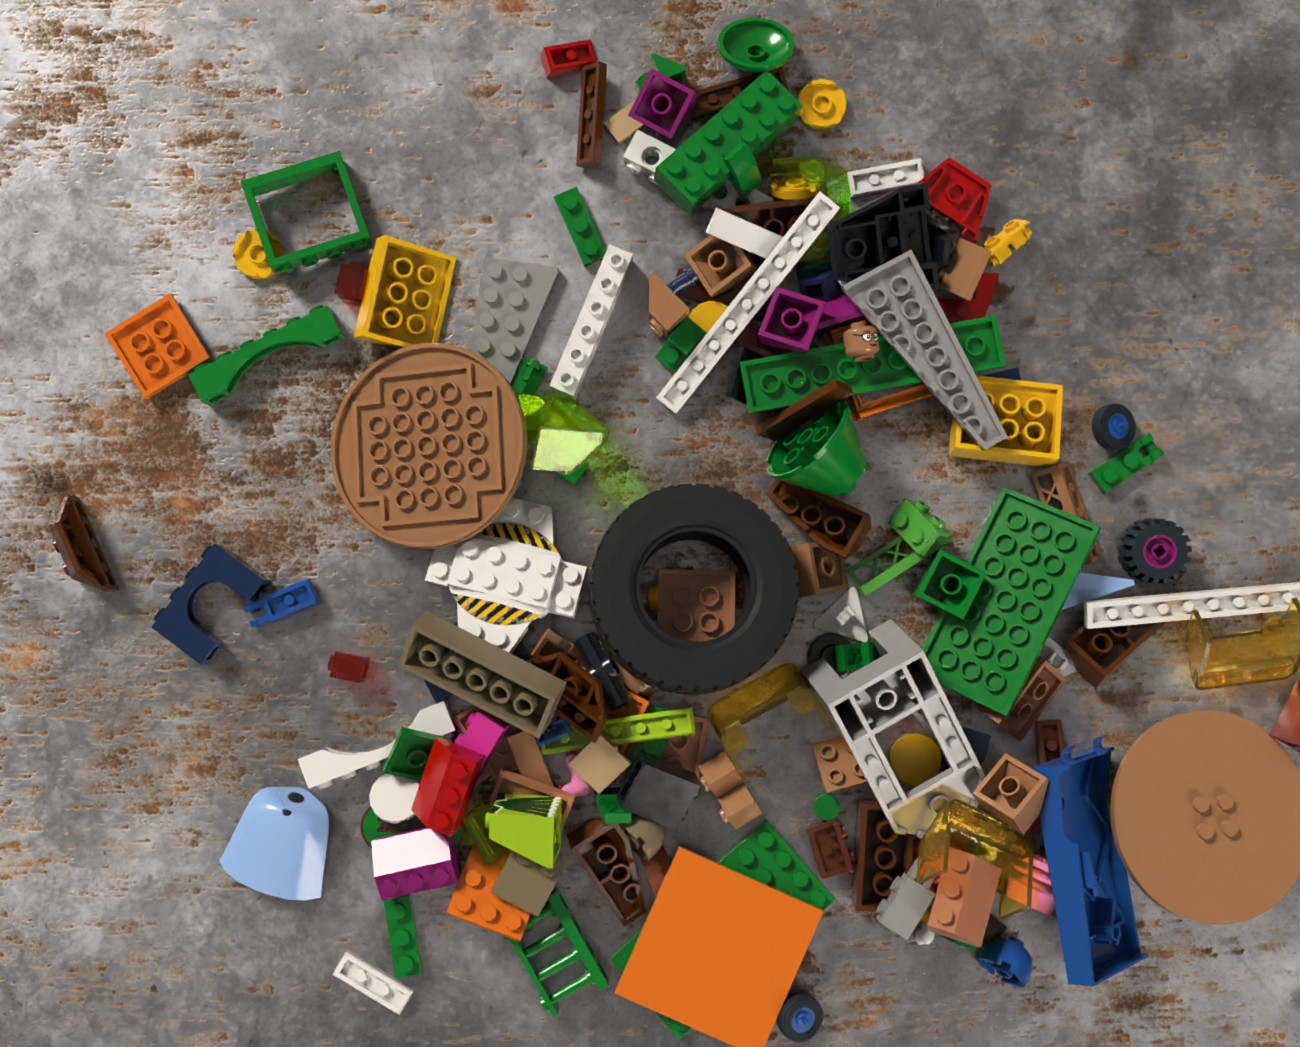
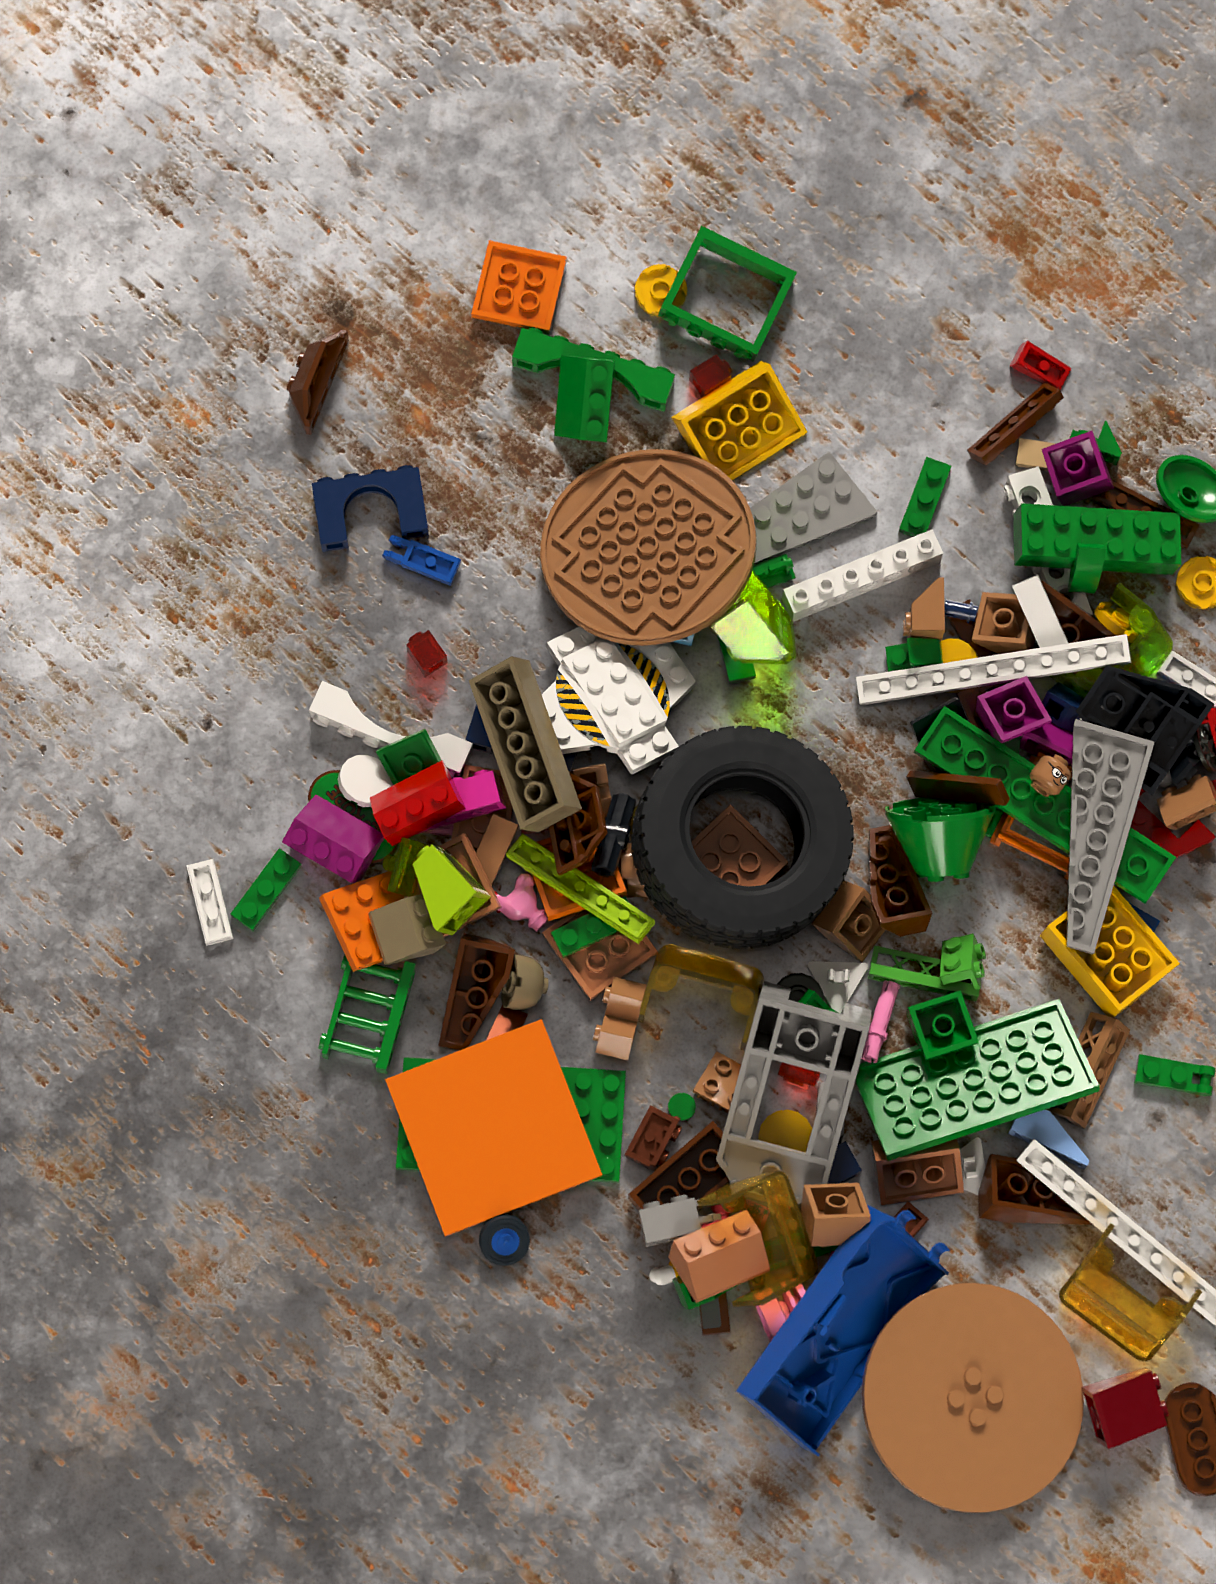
camera: 40 degrees right, 10 degrees down
light blue piece [219,786,329,901] -> none
blue piece [535,719,573,746] -> none
tan piece [568,733,631,794] -> none
green slope [594,787,632,824] -> none
black brick [616,752,701,829] -> none
light orange tile [648,585,659,612] -> none
blue cylinder [977,936,1033,988] -> none
black wheel [1092,404,1136,450] -> none
black wheel [1117,518,1192,584] -> none
none -> green slope [554,355,615,442]
none -> bright pink pin [861,980,900,1063]

